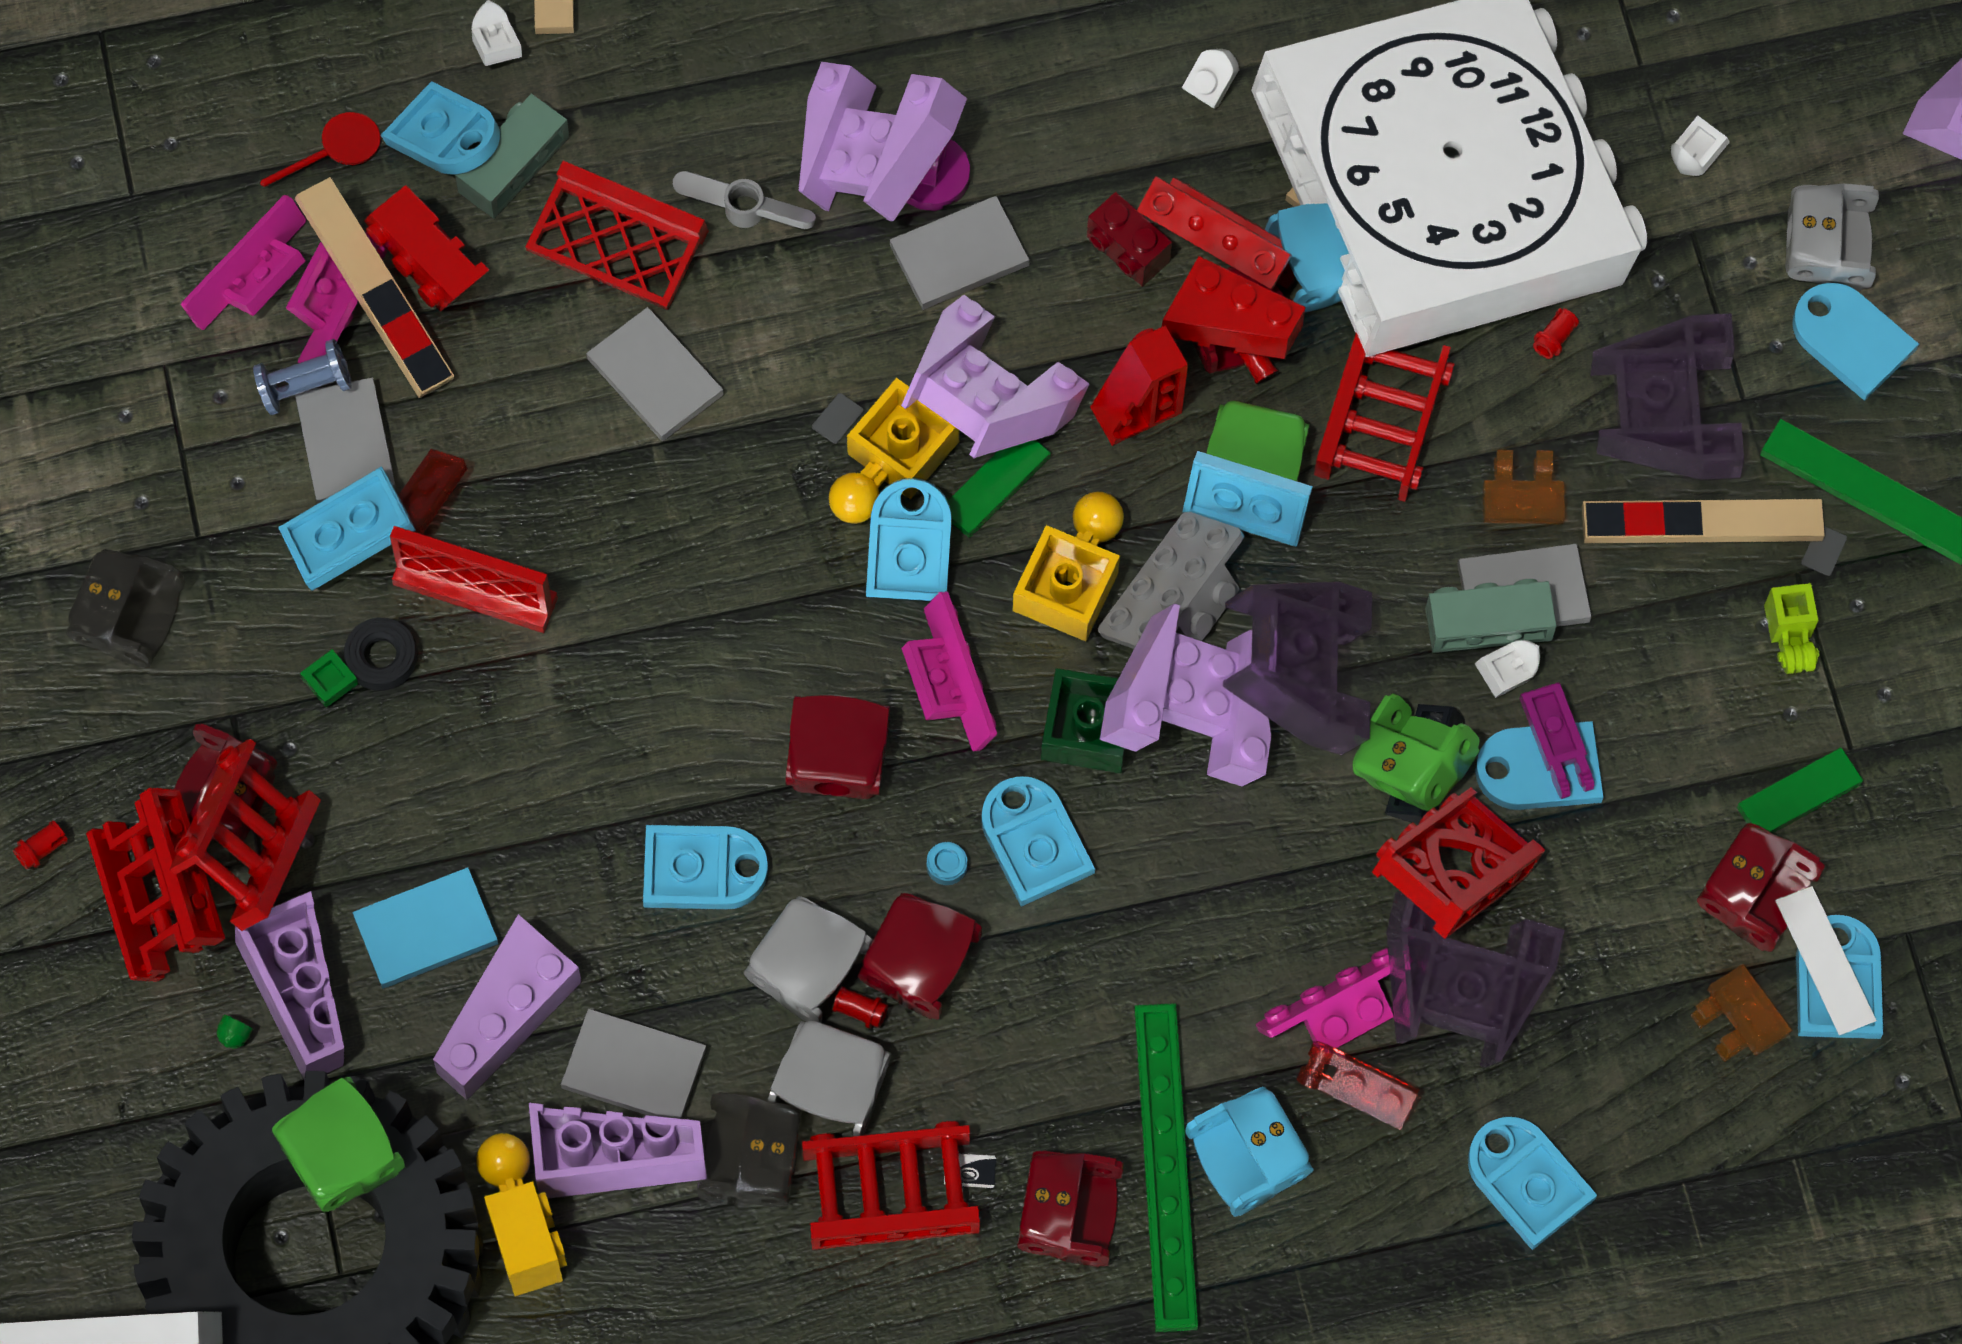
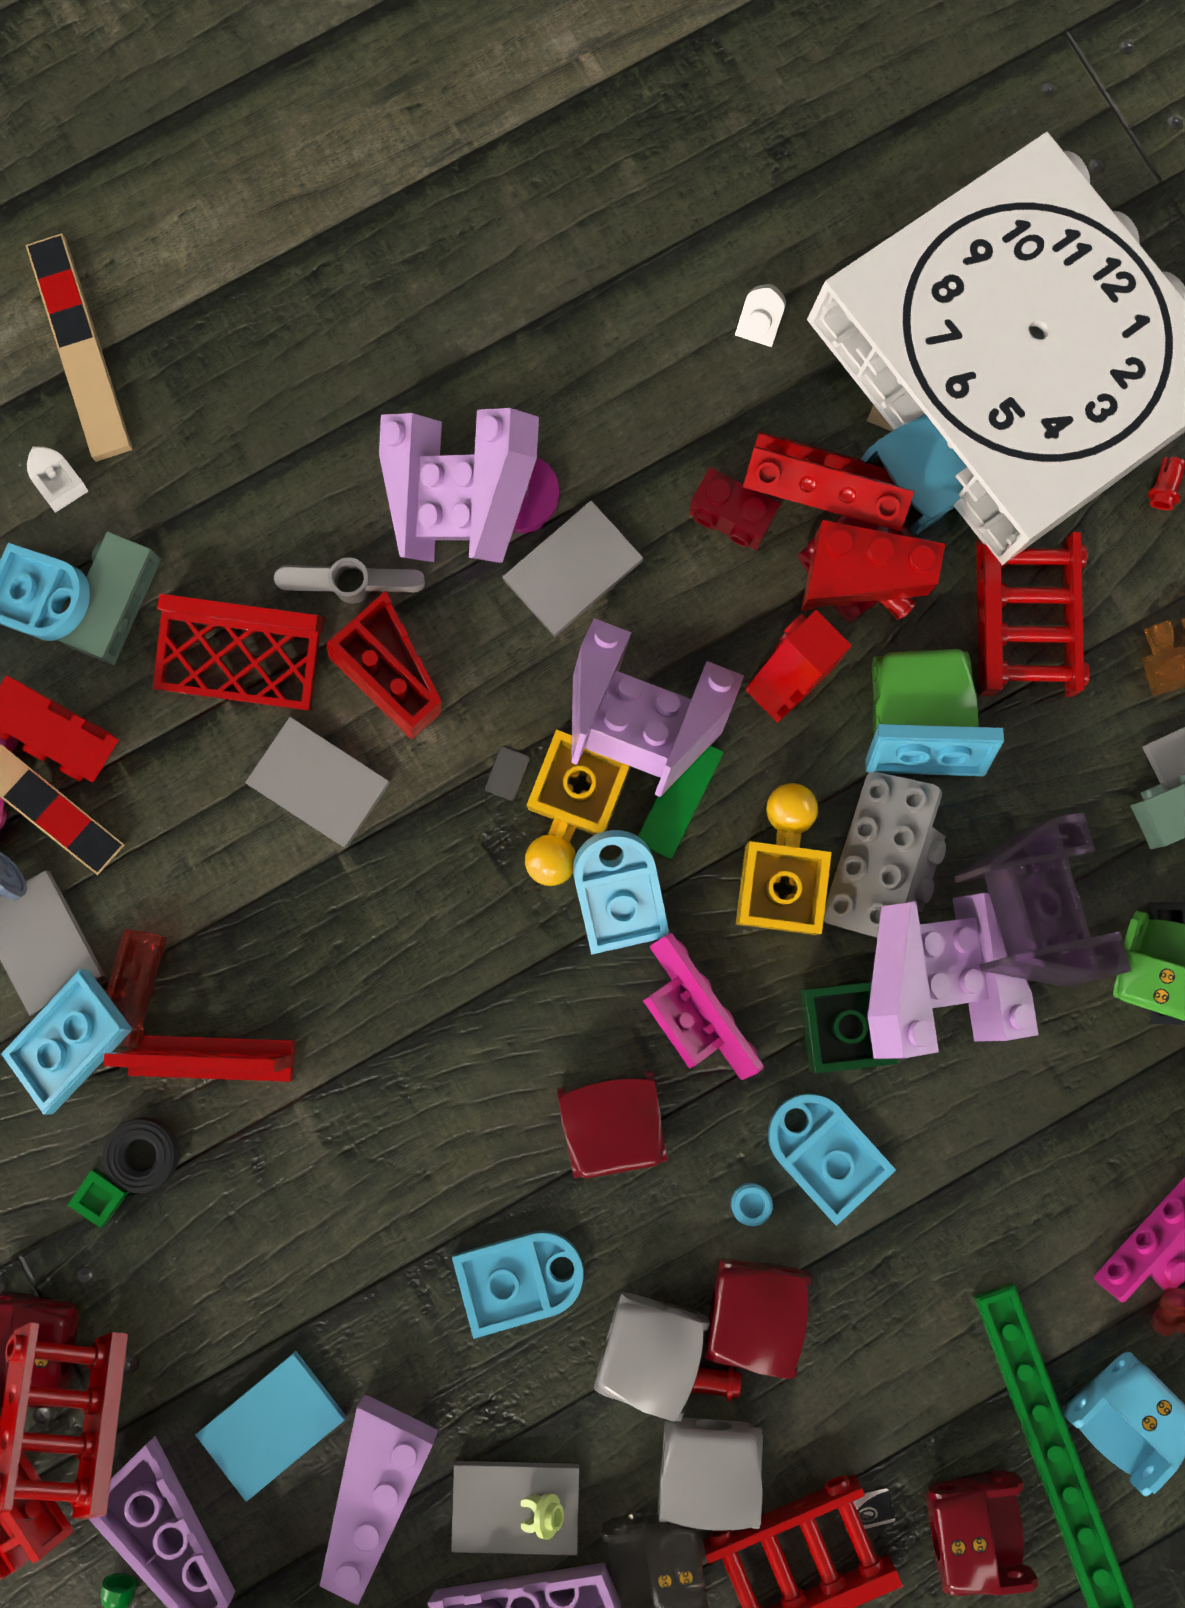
camera: 10 degrees left, 15 degrees up
none -> red wedge [327,590,442,740]
none -> yellowish green plate [521,1493,564,1540]

